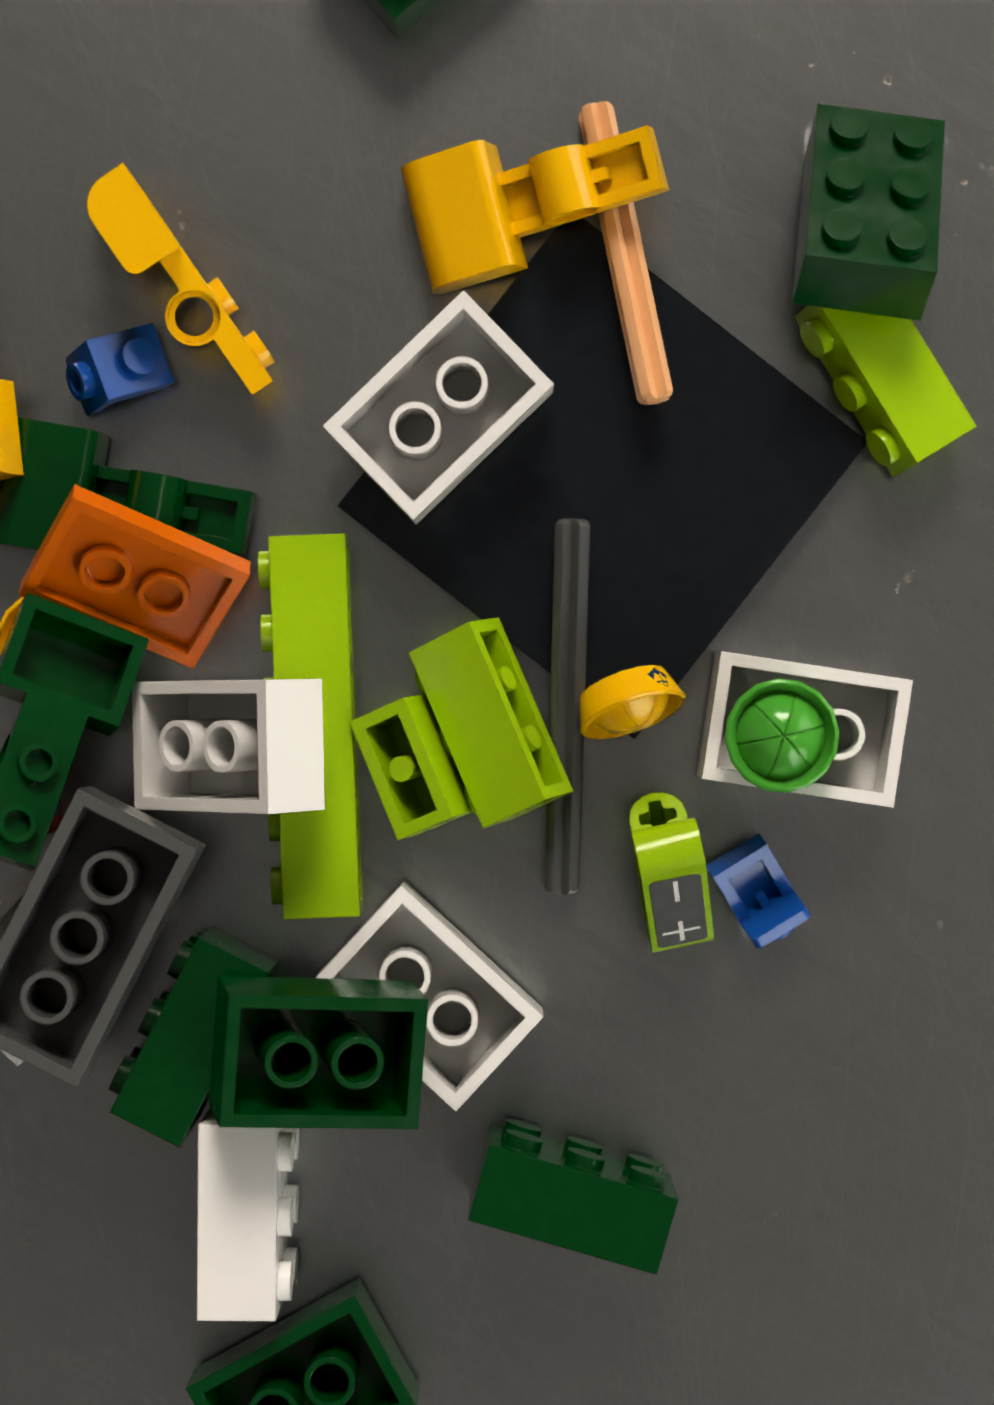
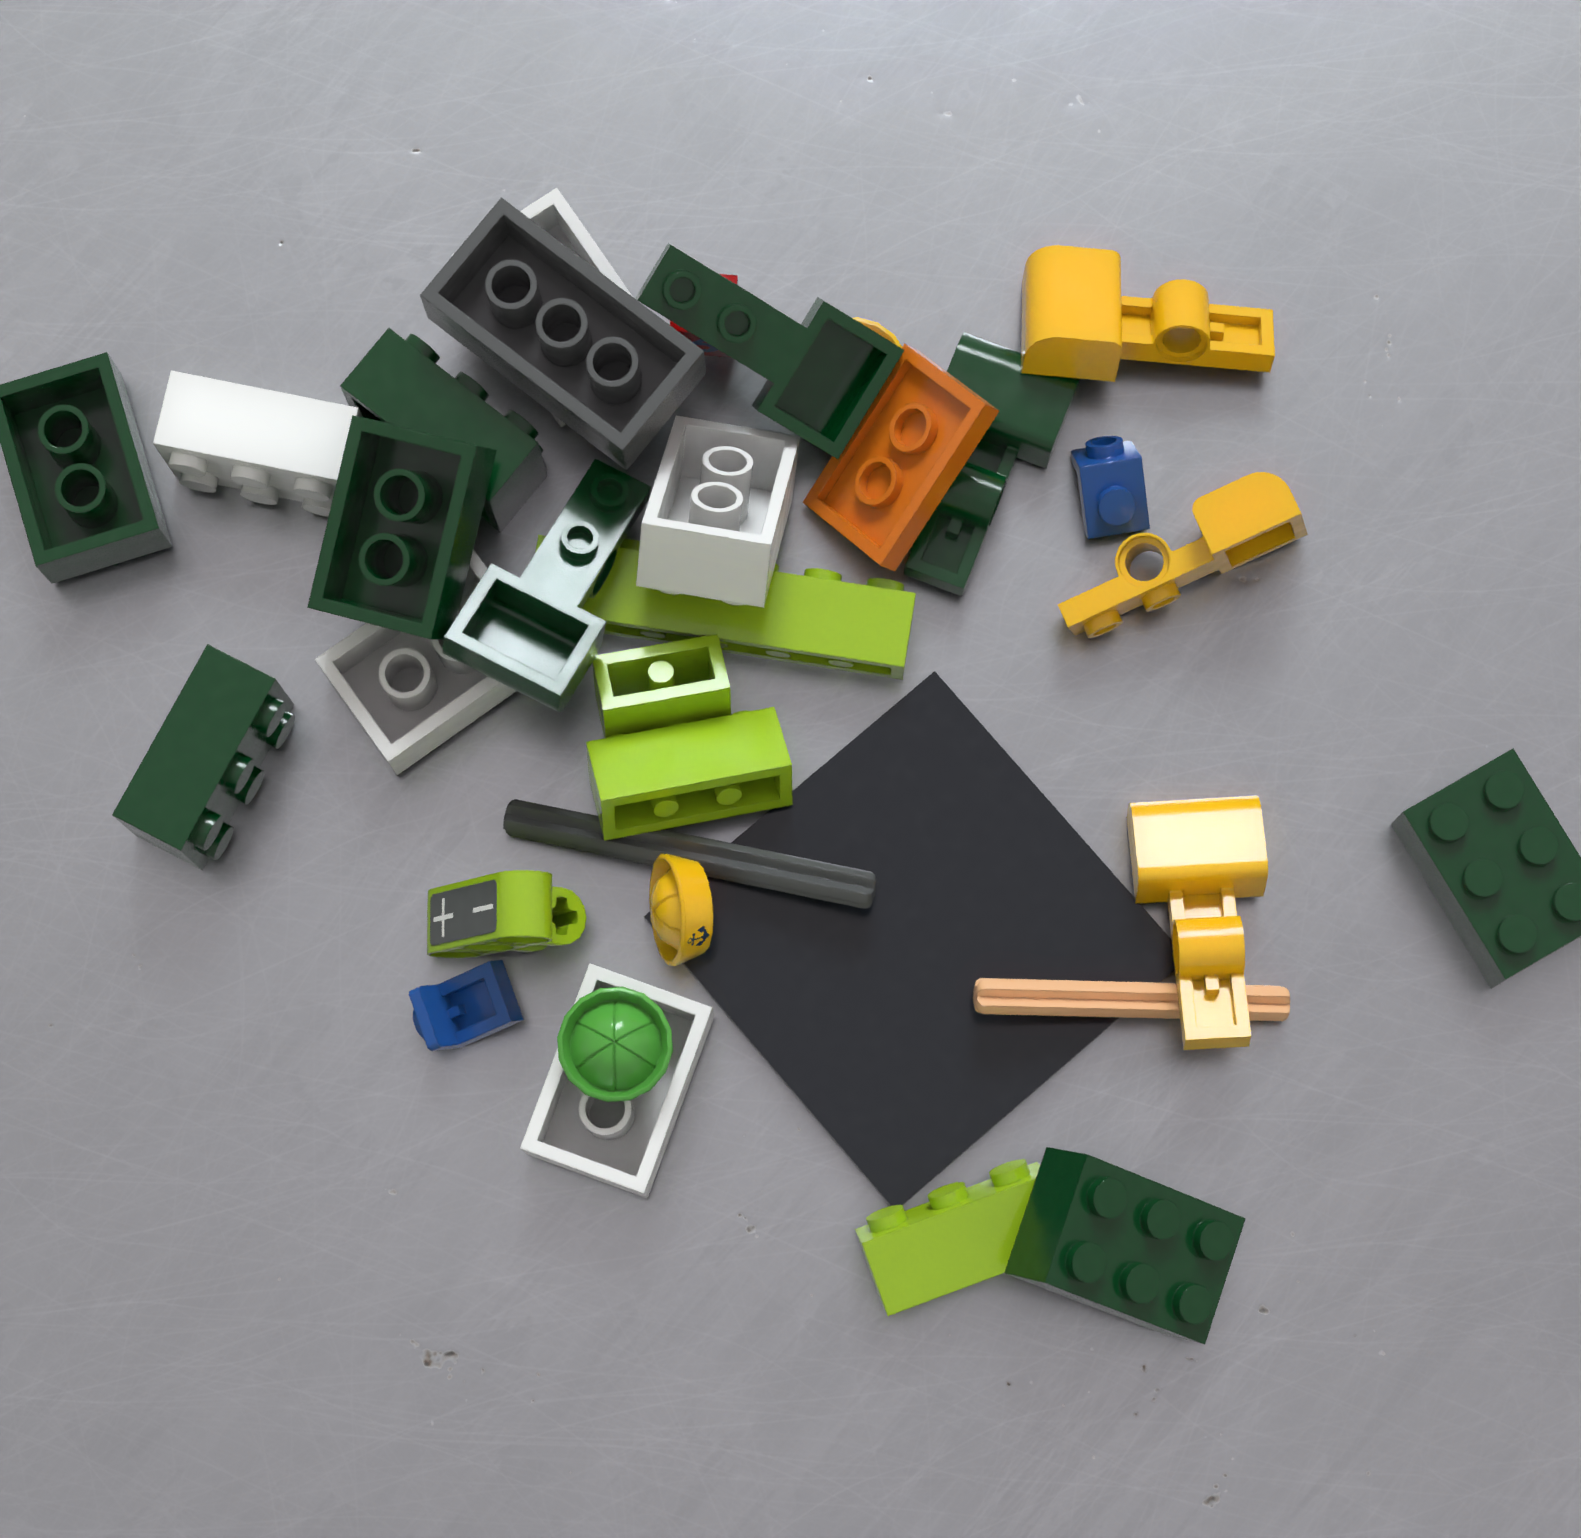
camera: 100 degrees right, 10 degrees down
white brick [323,290,554,525] -> none
none -> dark green plate [443,459,651,712]

